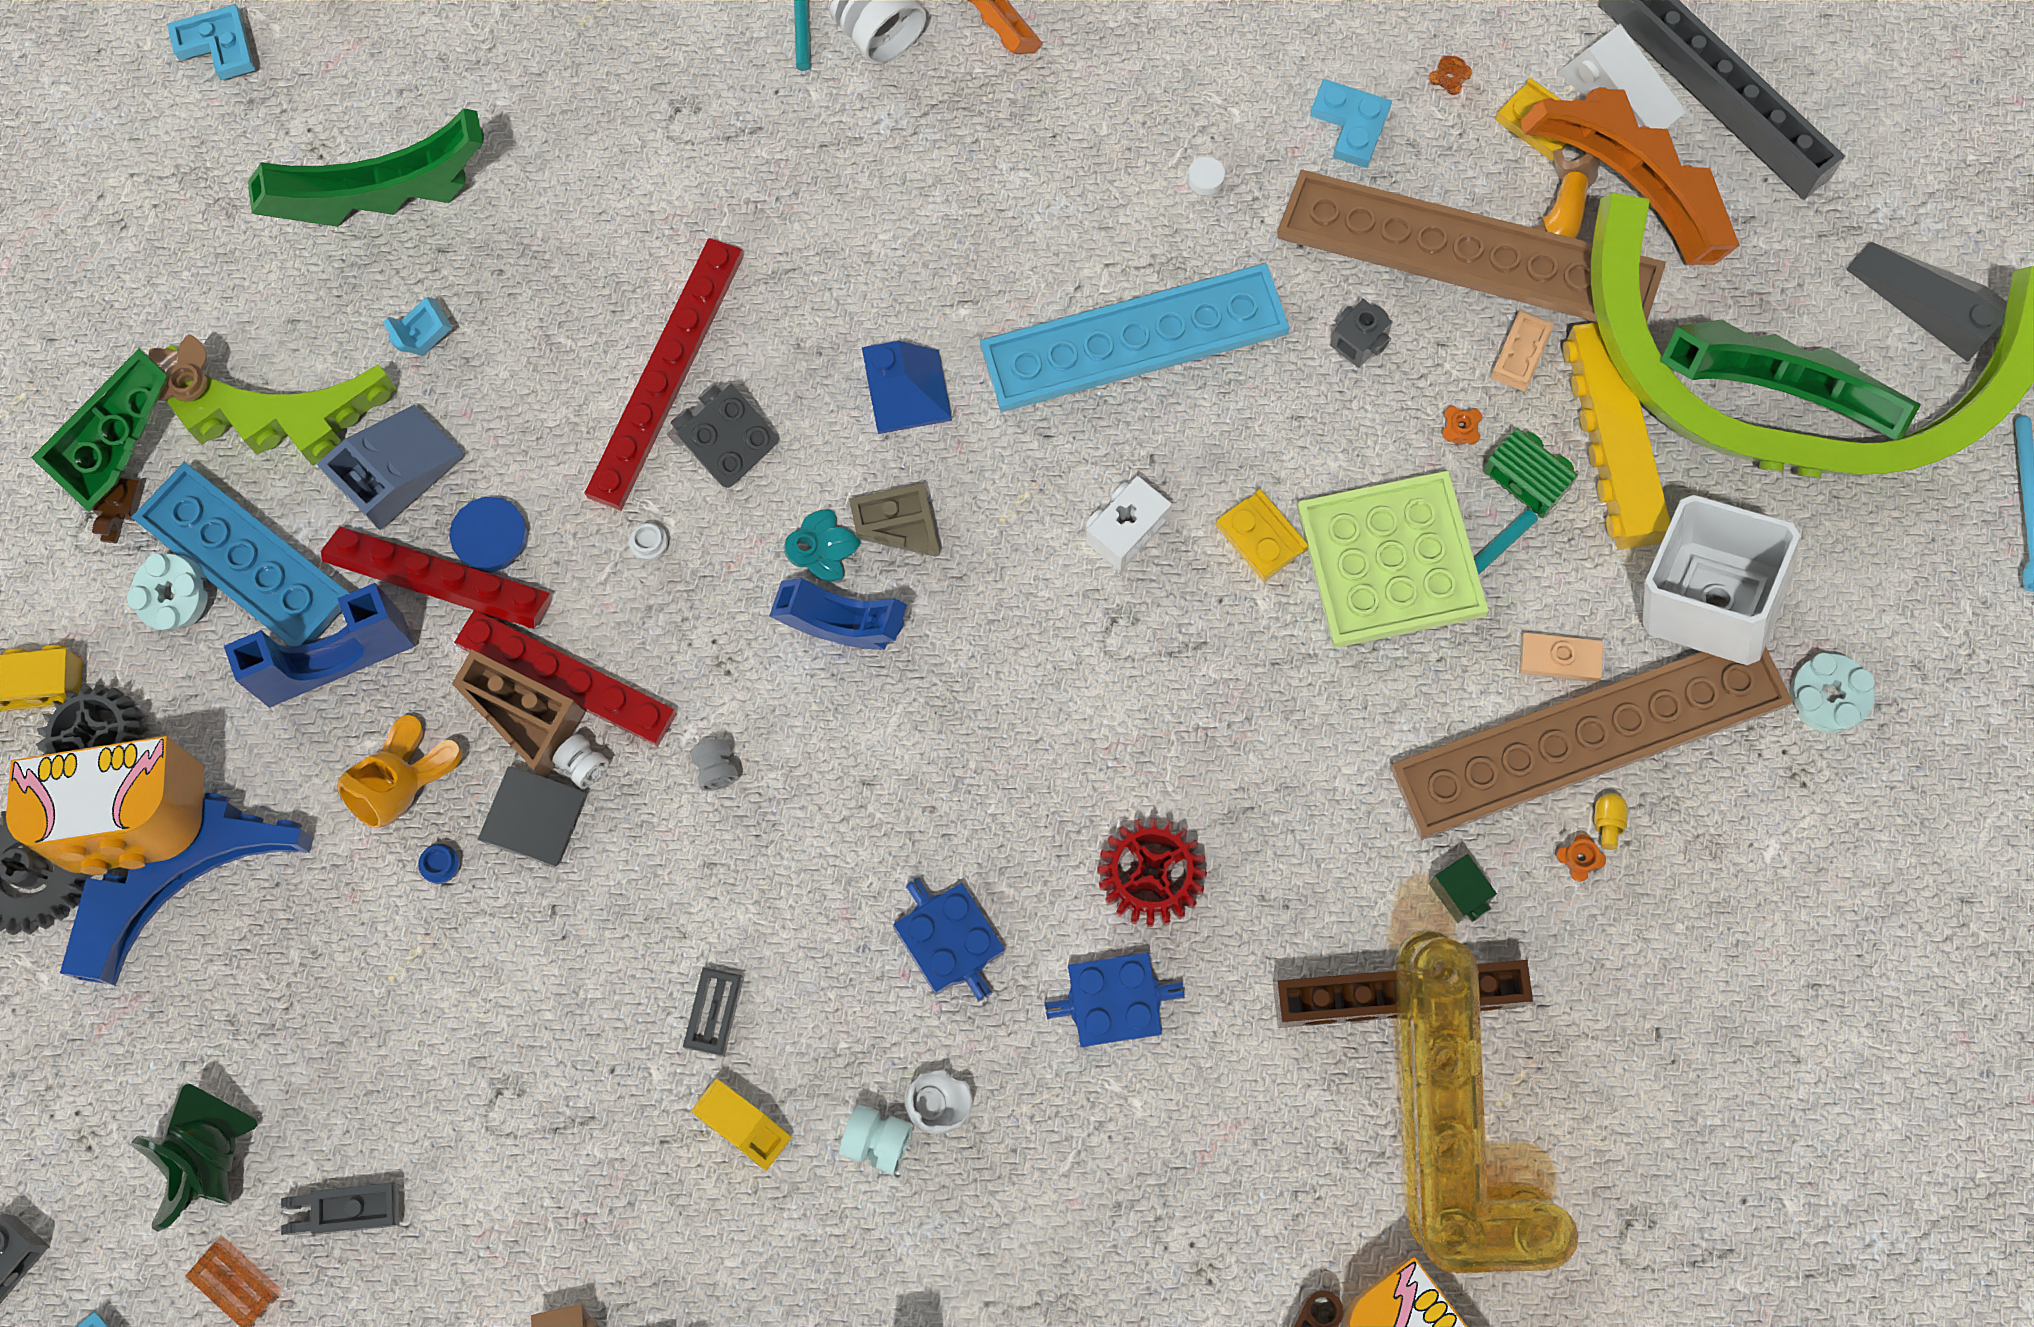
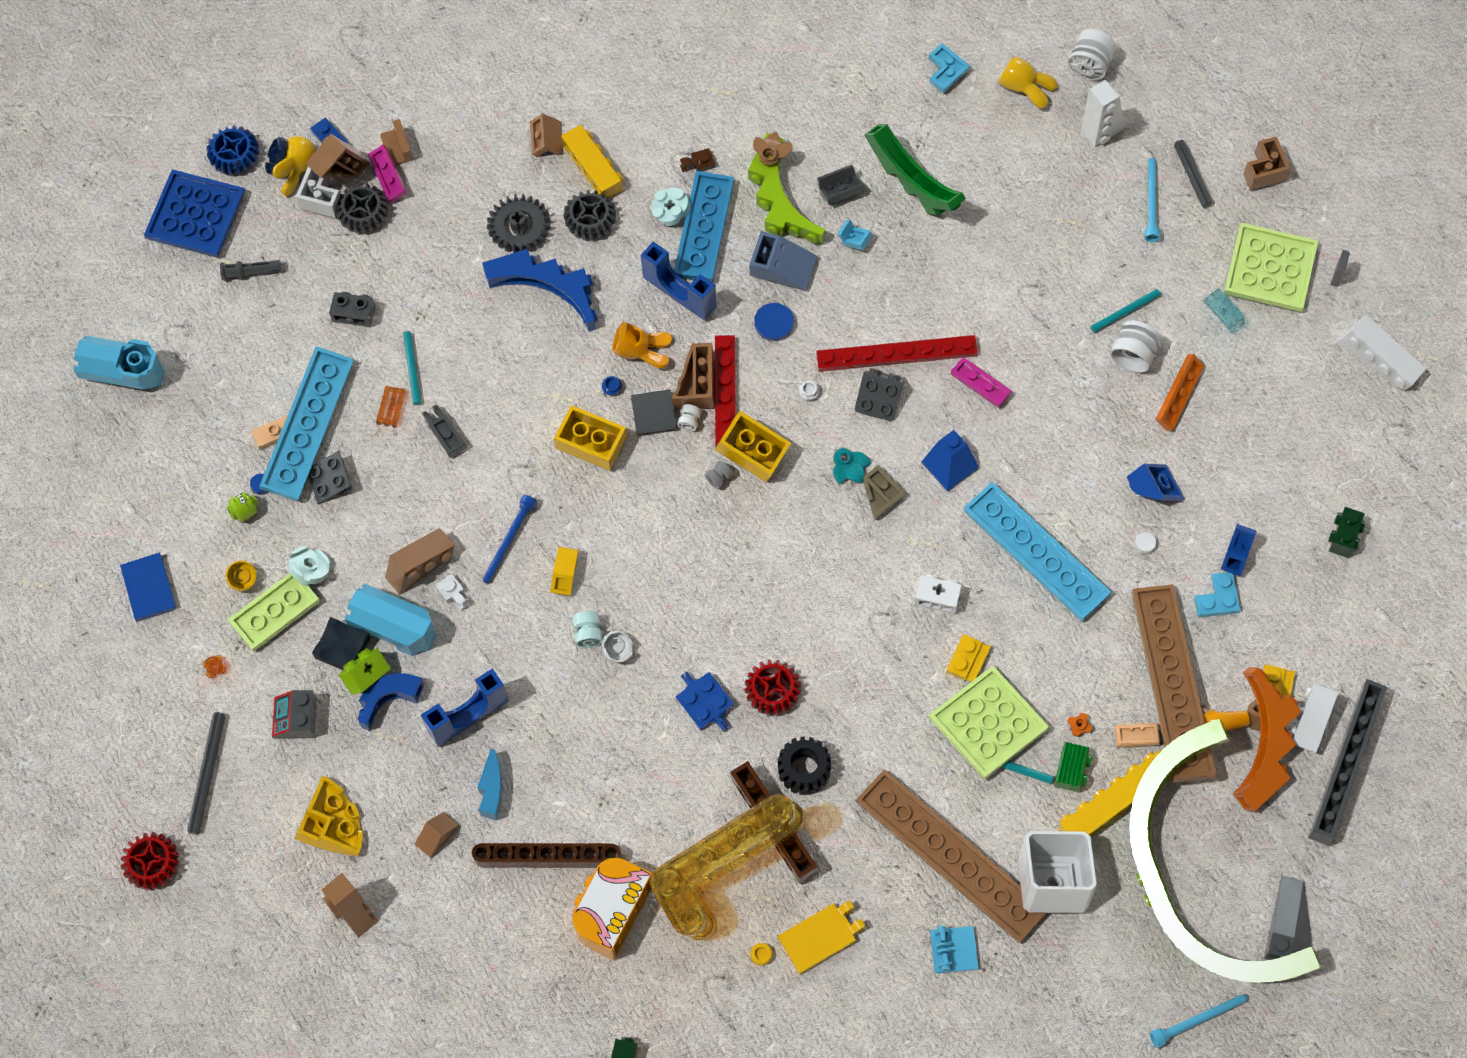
camera: 60 degrees right, 5 degrees down
brick [6,736,205,875] -> none
green wedge [31,348,169,512] -> none
dark green helmet [131,1084,258,1232] -> none
red plate [320,526,551,629] -> none
dark grey tile [683,967,744,1057] -> none
blue arch [769,578,907,650] -> none
blue plate [893,877,1005,1002] -> none
dark grey brick [1330,298,1393,368] -> none
clear orange plate [1429,56,1472,95] -> none
dark green brick [1429,854,1497,924] -> none
light nougat plate [1519,632,1603,682] -> none
orange plate [1556,834,1606,882] -> none
yellow cylinder [1594,793,1628,850] -> none
green arch [1660,319,1921,440] -> none
light aqua plate [1789,653,1875,734] -> none
none -> teal bar [403,331,421,406]
none -> blue piece [483,495,538,583]
none -> yellow brick [554,405,627,471]
none -> yellow brick [715,410,791,482]
none -> yellow tile [750,943,772,966]
none -> yellow tile [777,900,866,975]
none -> black tyre [778,736,831,795]
none -> dark grey bracket [817,165,864,205]
none -> medium azure hinge [930,926,979,973]
none -> dark pink plate [950,357,1011,408]
none -> blue slope [1127,463,1185,501]
none -> blue brick [1221,524,1257,576]

